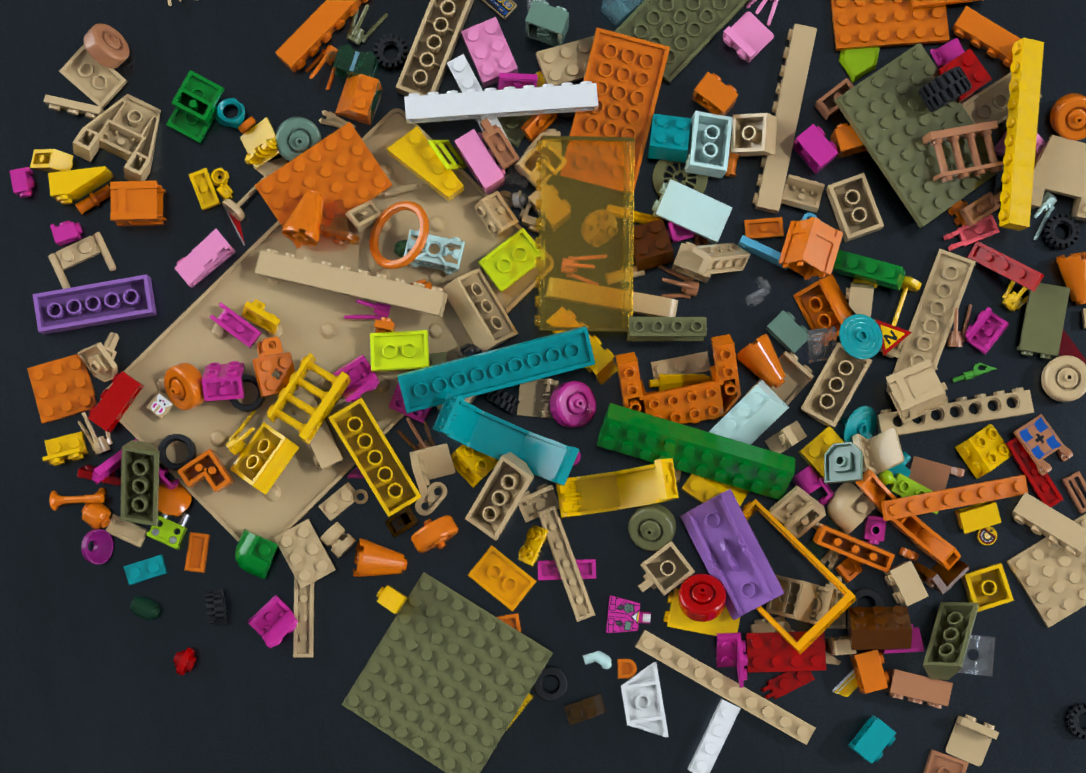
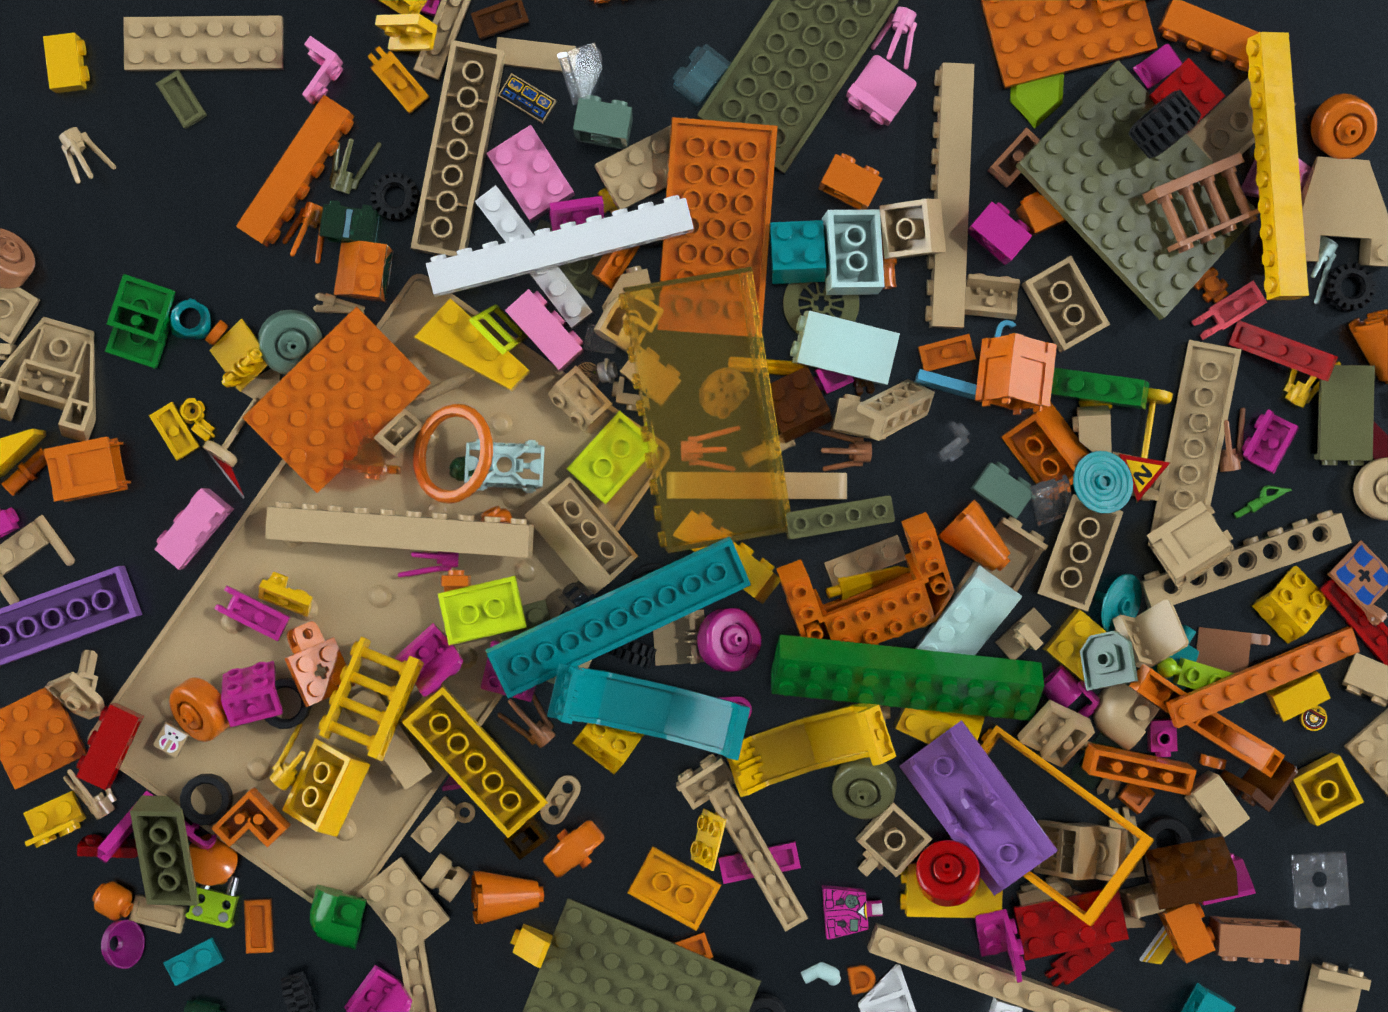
camera: 10 degrees left, 5 degrees up
orange piece [49,488,107,511] -> none
orange cone [282,190,323,246] -> none
tan bracket [409,443,455,495] -> none
tan slope [465,452,534,541] -> none
nougat hinge [480,118,520,170] -> none
olive slope [923,602,979,680] -> none
nougat hinge [959,191,1002,227] -> none

